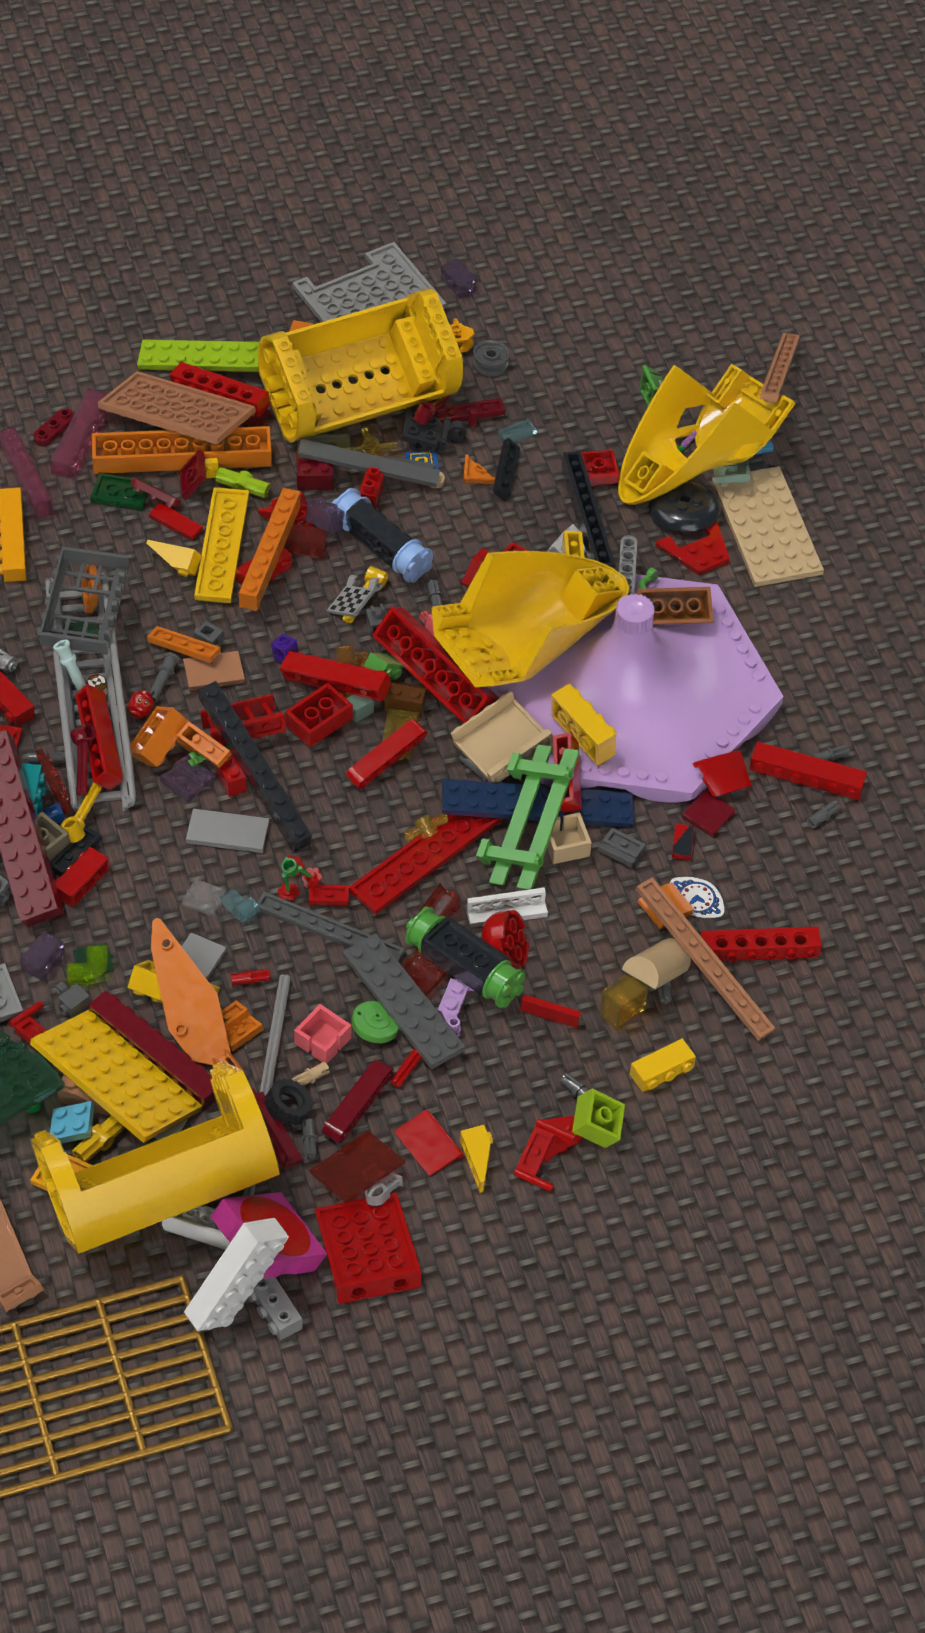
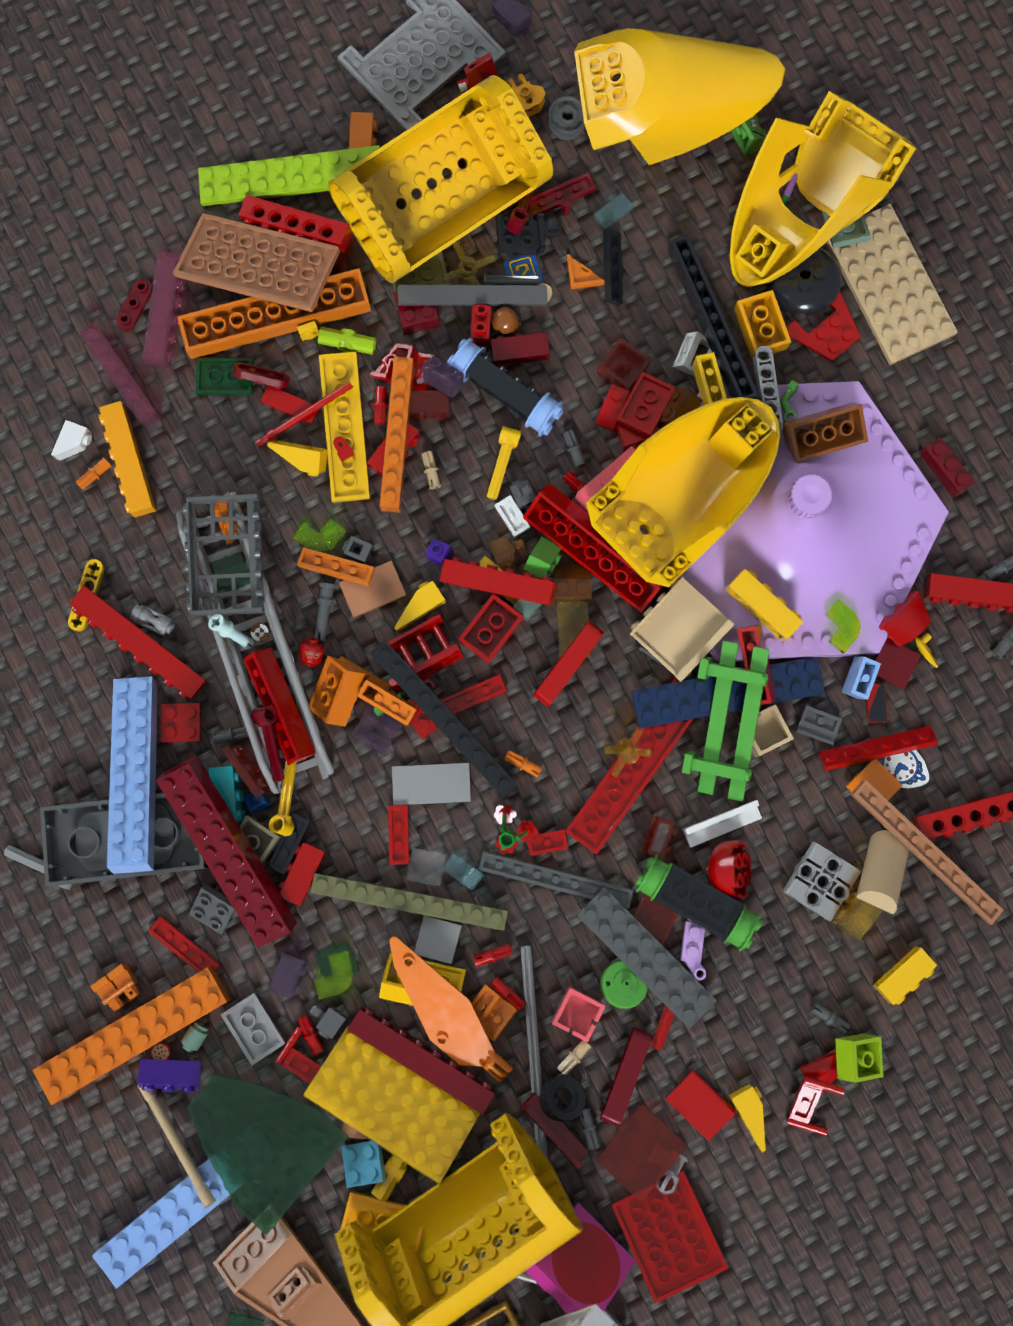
camera: 10 degrees left, 30 degrees up
dark red tile [179,450,207,499] -> none
light grey flag [327,575,382,617] -> none
red tile [521,995,581,1028] -> none
red brick [581,450,619,486] -> none
nougat plate [760,333,800,403] -> none
none -> red bar [255,381,353,448]
none -> clear neon green plate [293,518,346,552]
none -> red axle [298,1015,325,1055]
none -> olive brick [311,873,508,931]
none -> red piece [333,436,355,462]
none -> red axle [373,386,388,425]
none -> red plate [388,805,409,865]
none -> yellow slope [394,581,446,633]
none -> tan axle [422,451,441,489]
none -> red tile [441,674,508,715]
none -> red axle [490,976,526,1011]
none -> dark red brick [491,331,550,367]
none -> dark orange hair [492,307,522,335]
none -> white plate [494,495,530,538]
none -> orange axle [505,750,543,778]
none -> yellow piece [574,28,786,165]
none -> clear red brick [597,337,651,391]
none -> light orange brick [734,290,791,360]
none -> light grey connector [783,842,861,922]
none -> red plate [819,726,938,771]
none -> clear neon green plate [825,599,861,654]
none -> light blue brick [842,656,881,700]
none -> yellow bar [915,633,938,668]
none -> dark red brick [919,437,975,498]

